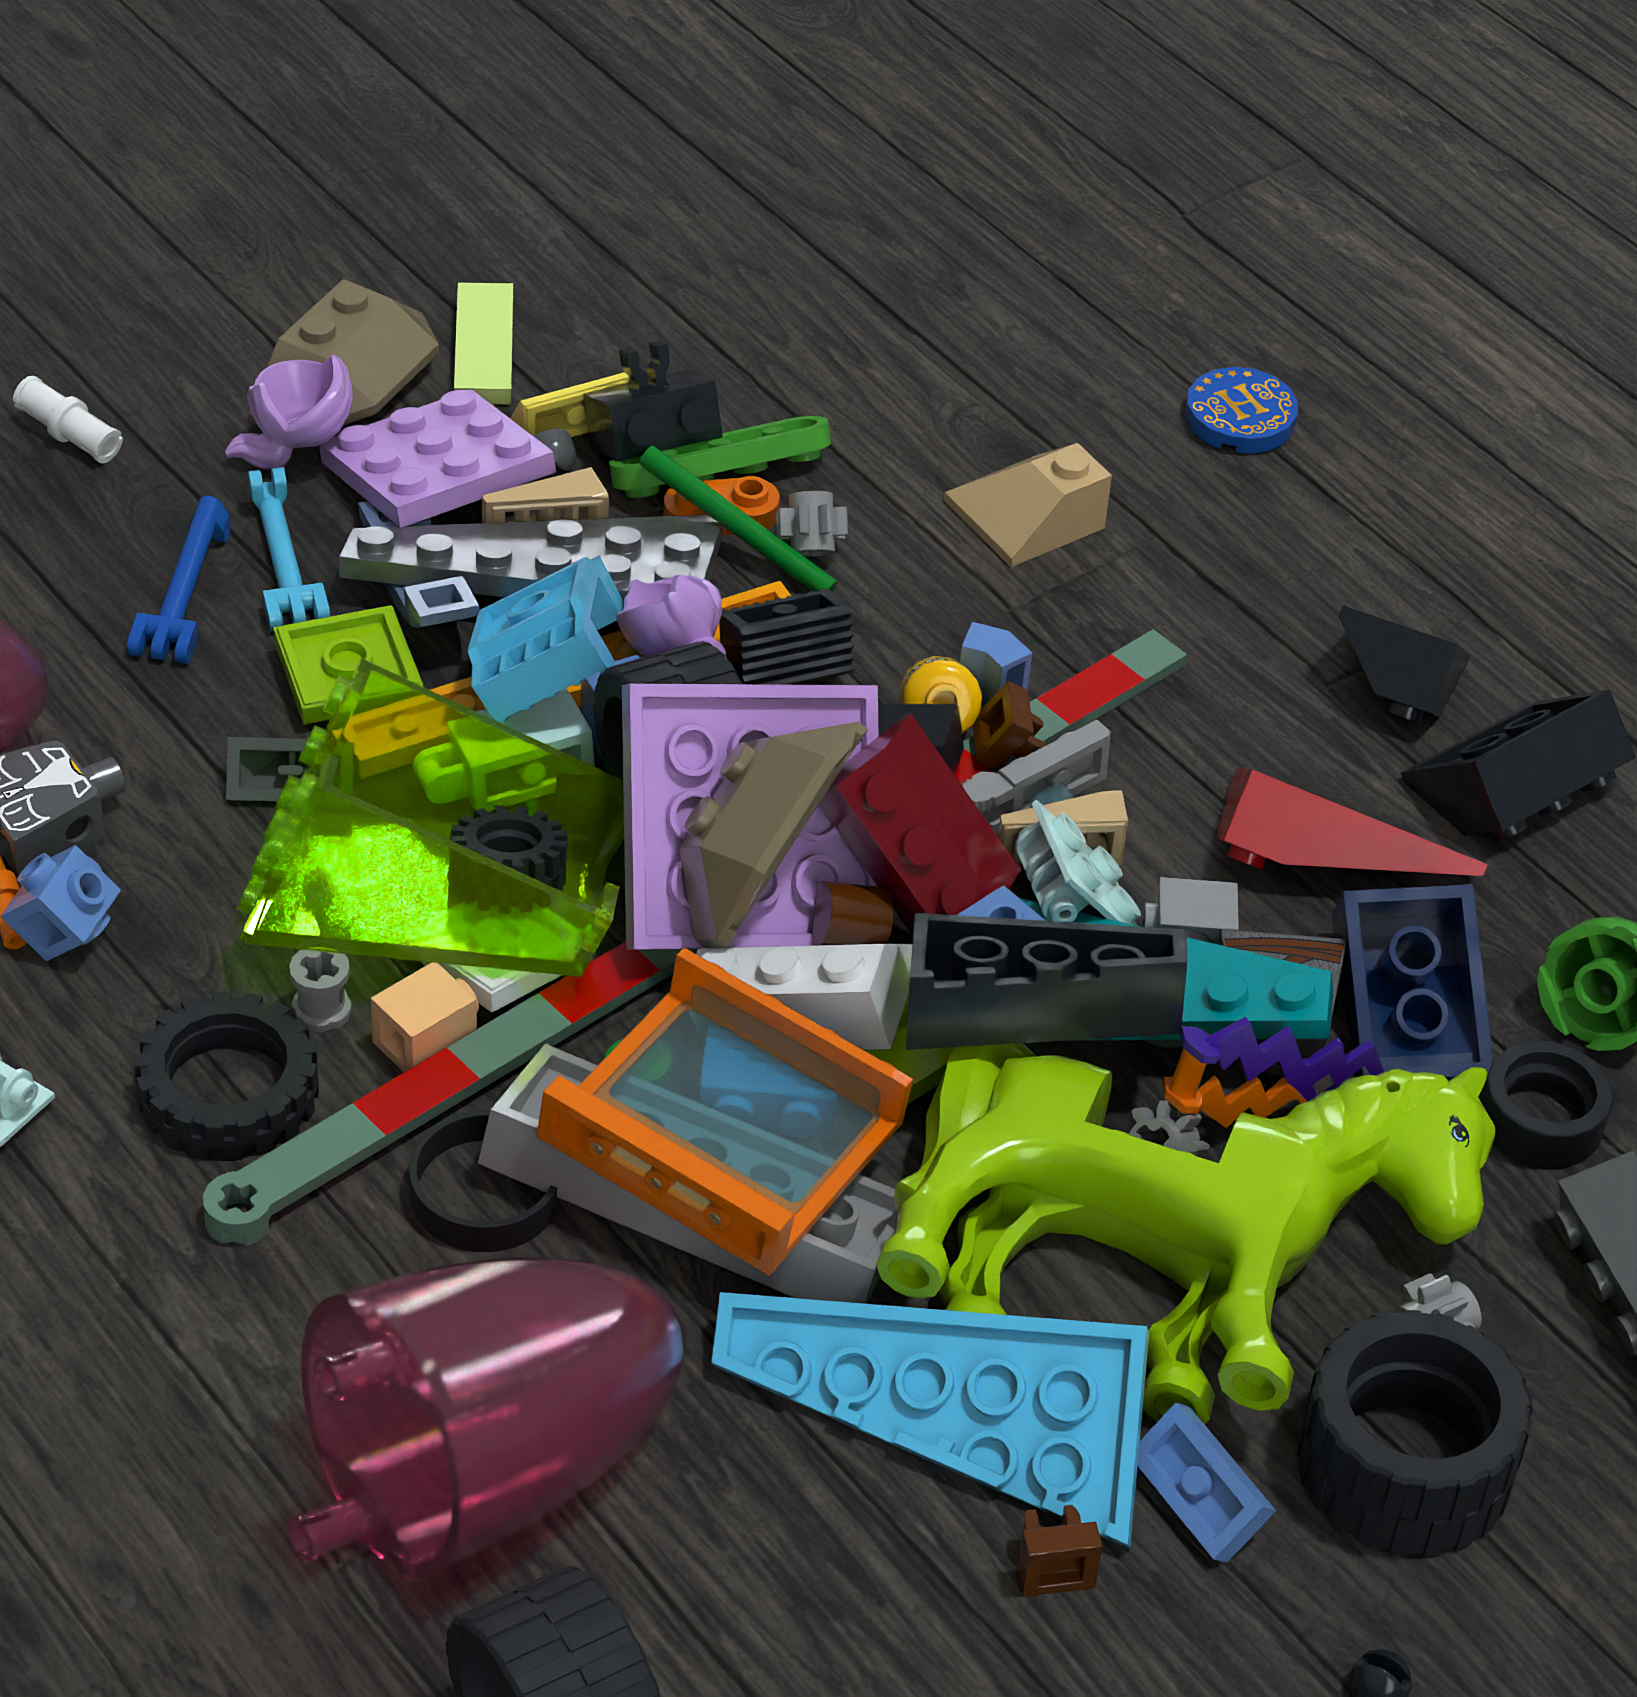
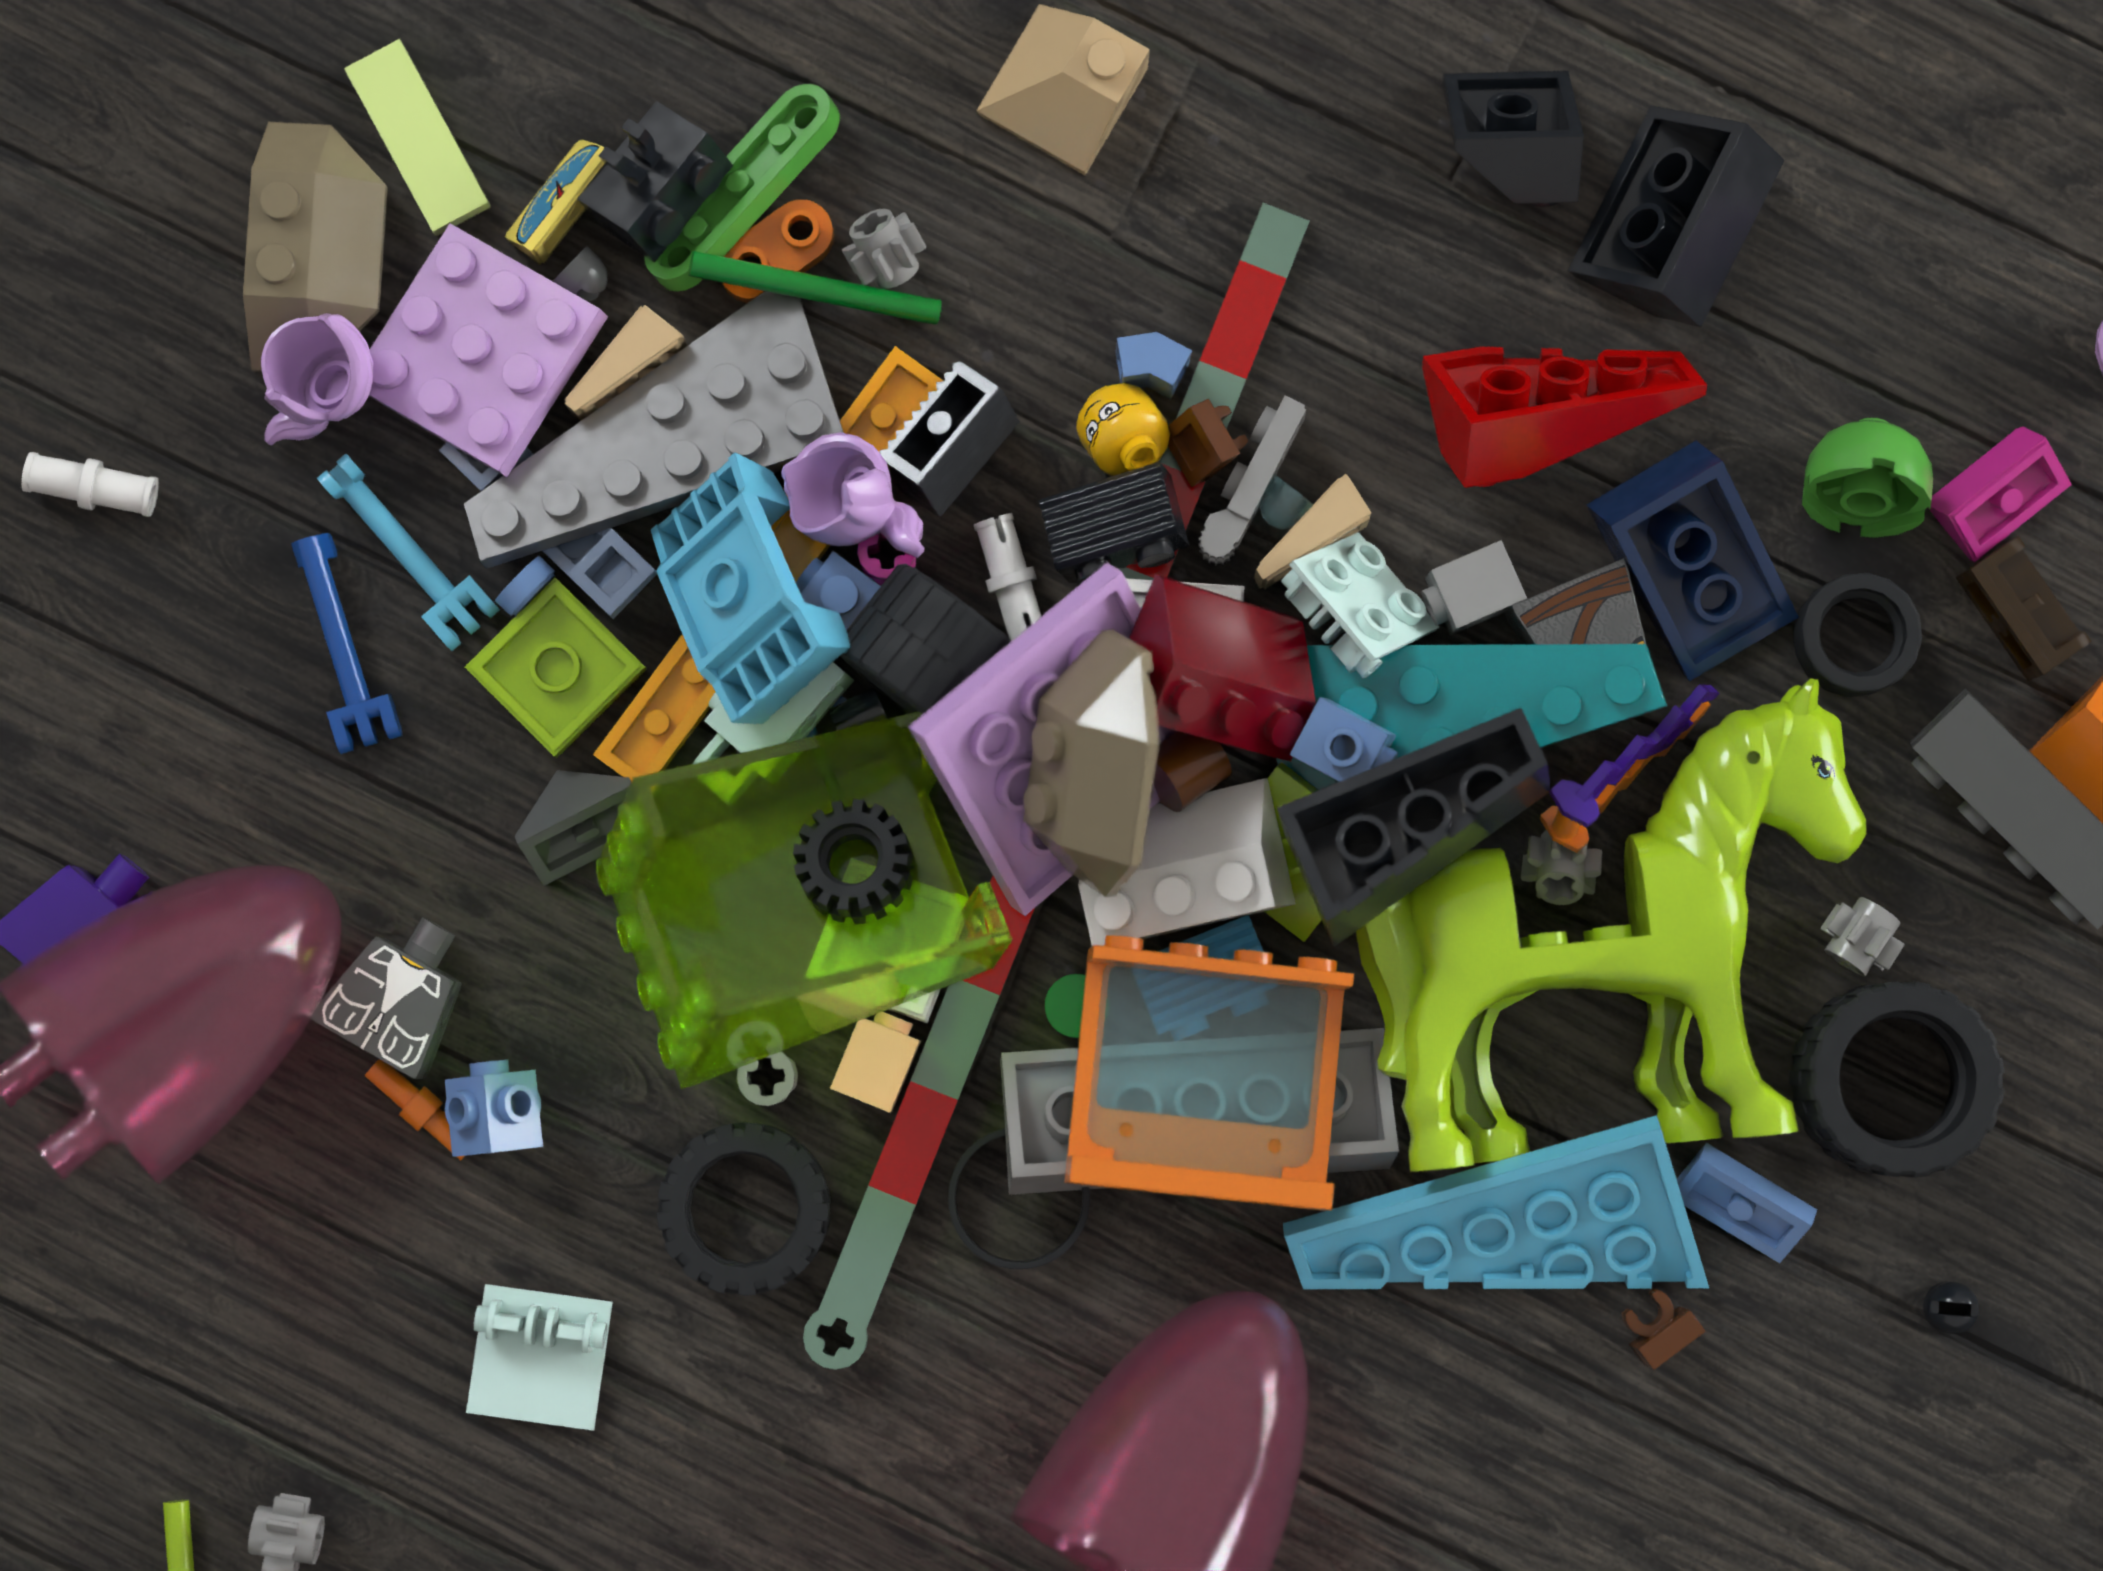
camera: 25 degrees left, 40 degrees up
none -> medium blue tile [495,556,555,616]

